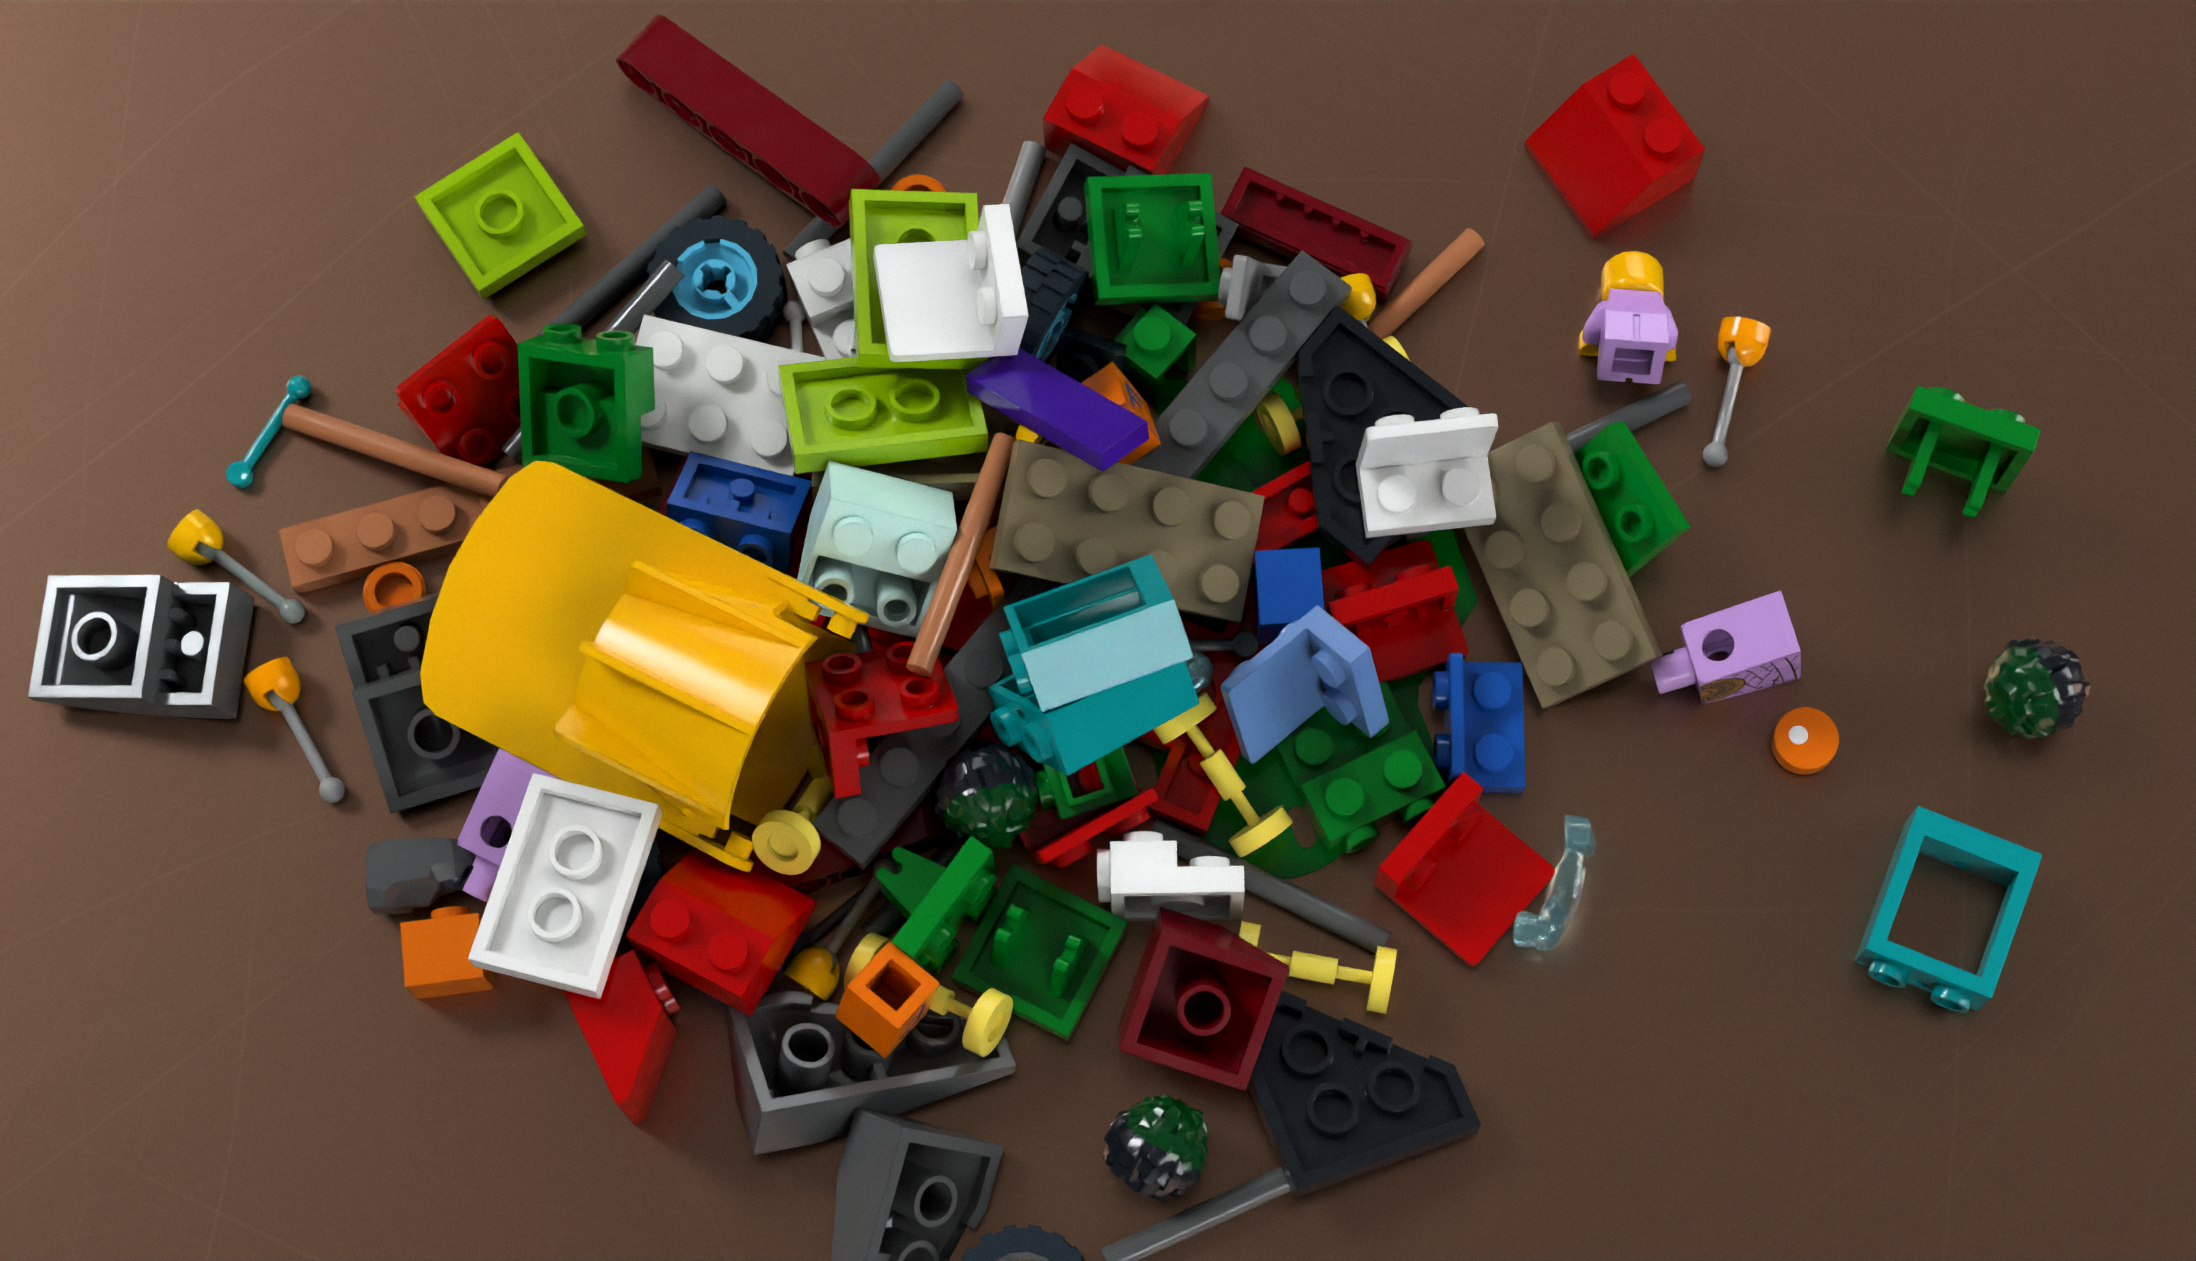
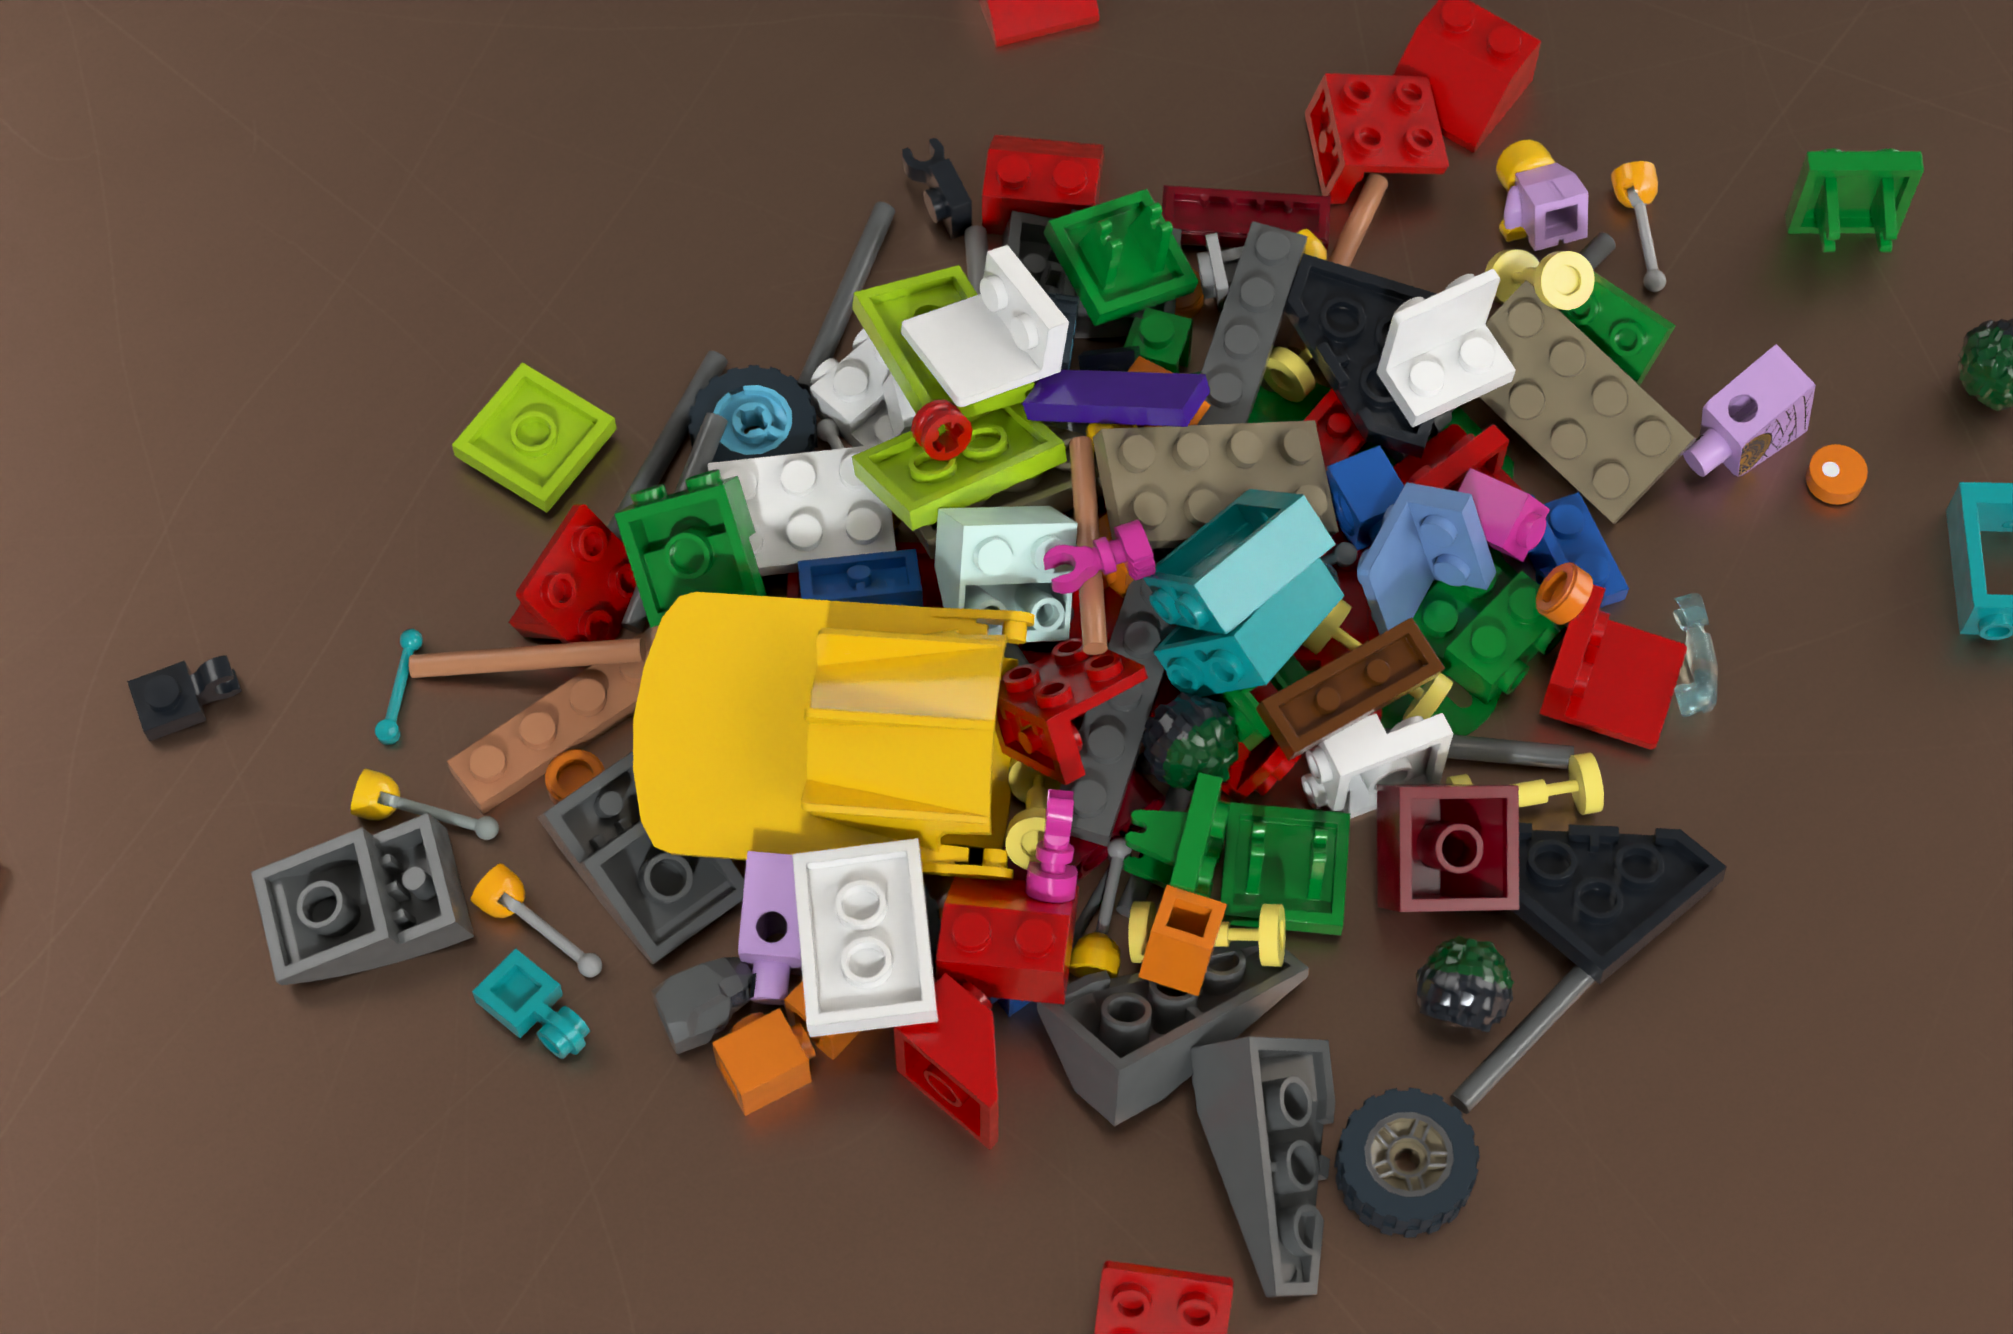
camera: 25 degrees left, 10 degrees down
dark red beam [616,14,881,228] -> none
none -> black plate [127,655,242,741]
none -> teal plate [472,948,590,1059]
none -> black plate [902,138,972,240]
none -> red bush [911,399,973,461]
none -> dark pink piece [1025,789,1078,903]
none -> dark pink piece [1043,519,1156,594]
none -> reddish brown plate [1256,617,1445,761]
none -> red bracket [1304,73,1449,204]
none -> dark pink brick [1458,468,1550,562]
none -> light yellow wheel [1485,249,1595,310]
none -> orange tile [1536,562,1593,625]

